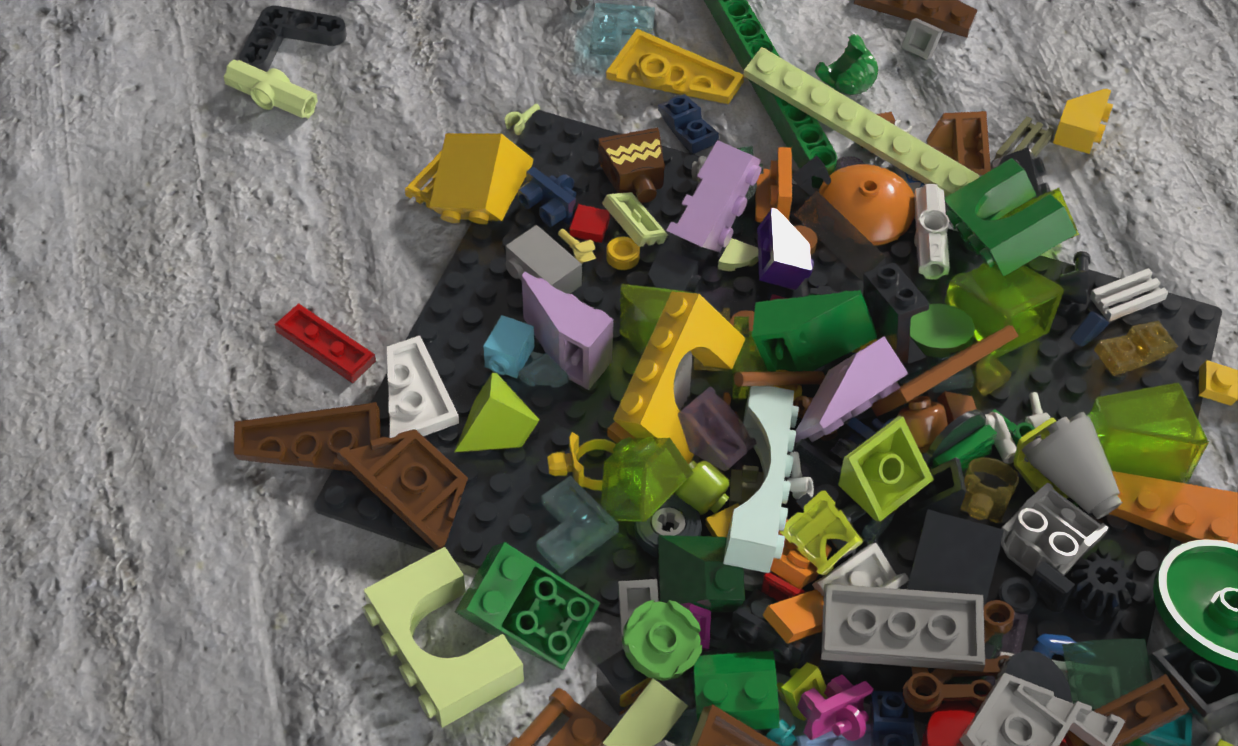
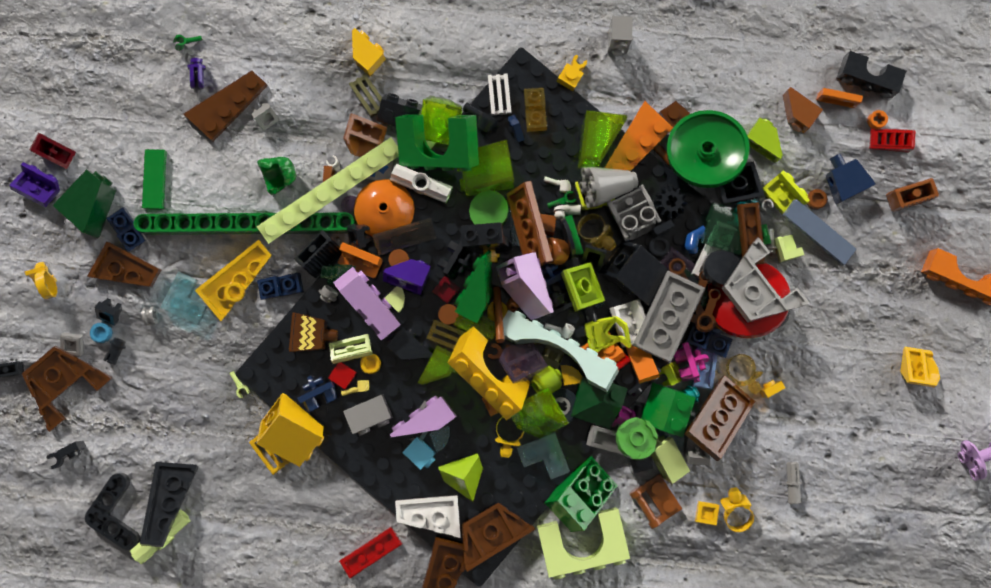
camera: 70 degrees left, 30 degrees up
none -> black wing [140,462,198,547]
none -> black brick [294,230,342,278]

